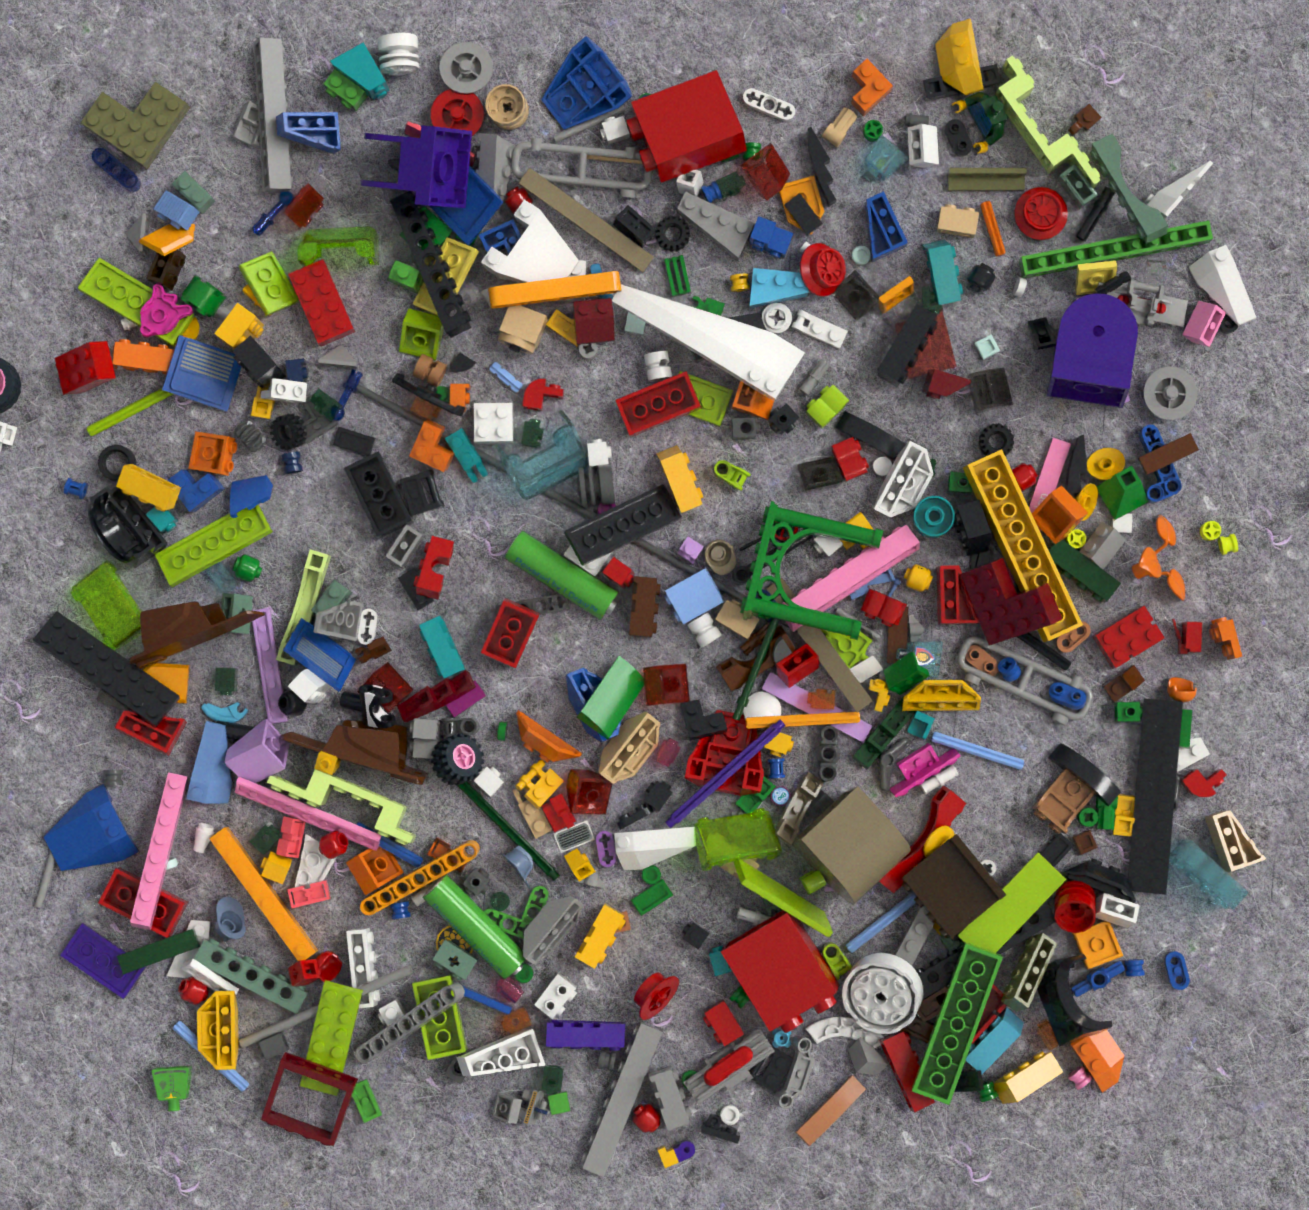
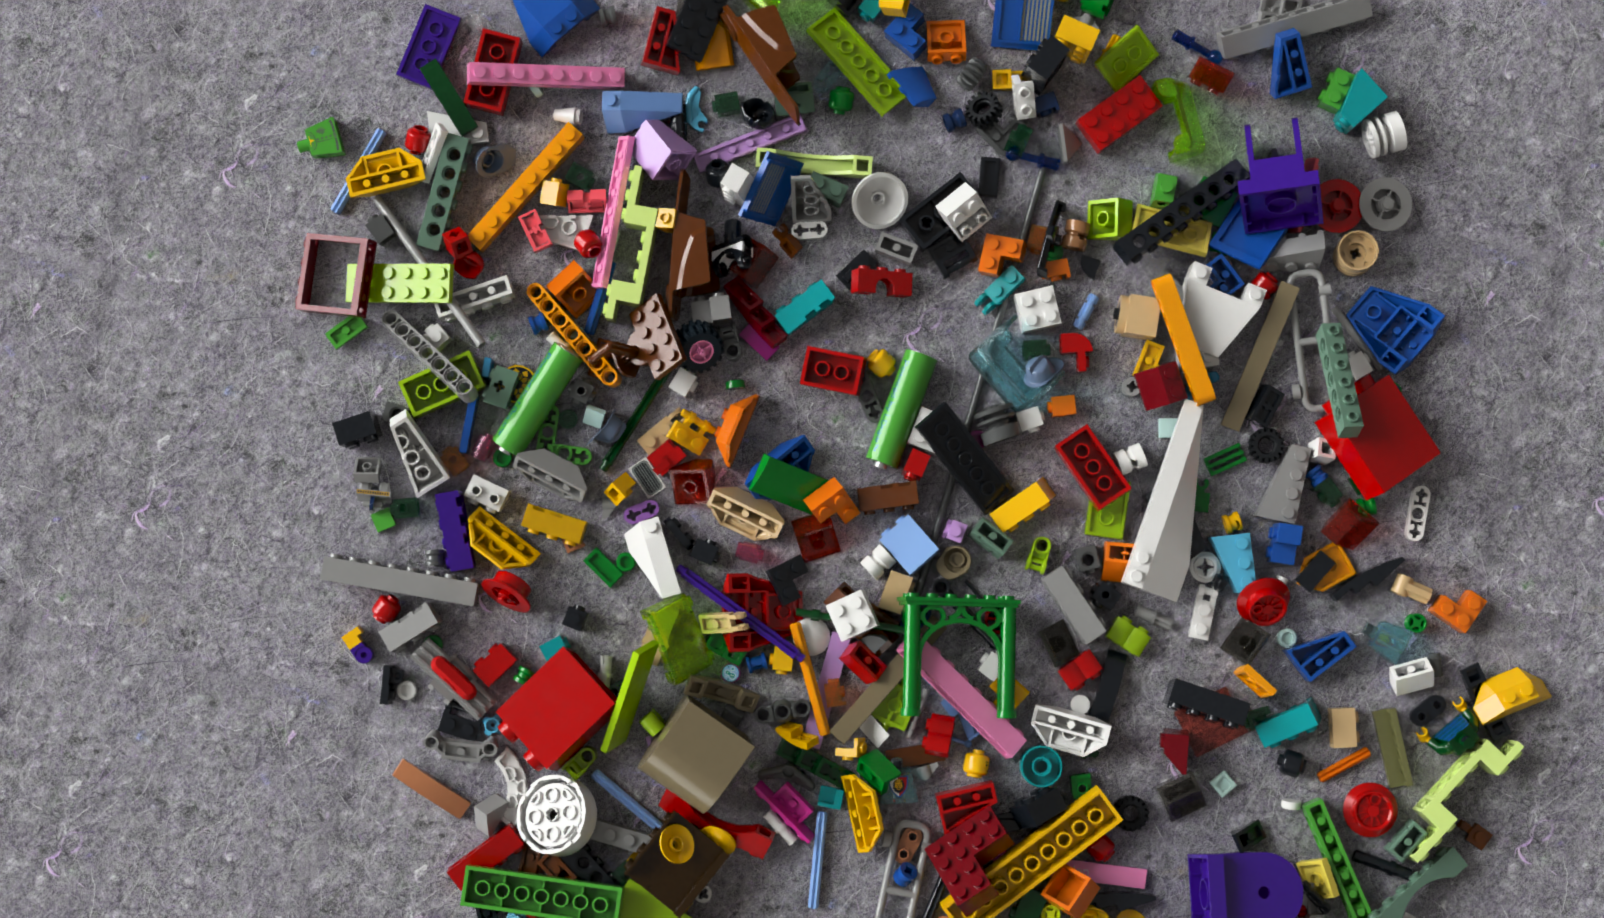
camera: 75 degrees right, 0 degrees up
none -> black brick [332,411,383,450]
none -> yellow wedge [468,506,541,570]
none -> dark azure tile [482,357,495,380]
none -> light aqua tile [582,404,606,429]
none -> reddish brown plate [588,293,687,380]
none -> yellow dish [660,824,694,864]
none -> tan hinge [698,611,749,634]
none -> black hair [741,98,776,130]
none -> yellow slope [775,722,819,750]
none -> orange brick [803,477,861,524]
none -> white brick [826,589,880,642]
none -> white dish [852,172,908,229]
none -> yellow head [867,349,896,378]
none -> white slope [935,182,992,242]
none -> sand green brick [967,517,1014,559]
none -> sand blue piece [1024,355,1064,388]
none -> light grey brick [1040,566,1107,644]
none -> orange brick [1047,395,1077,418]
none -> black plate [1212,573,1229,591]
none -> sand green brick [1316,323,1364,438]

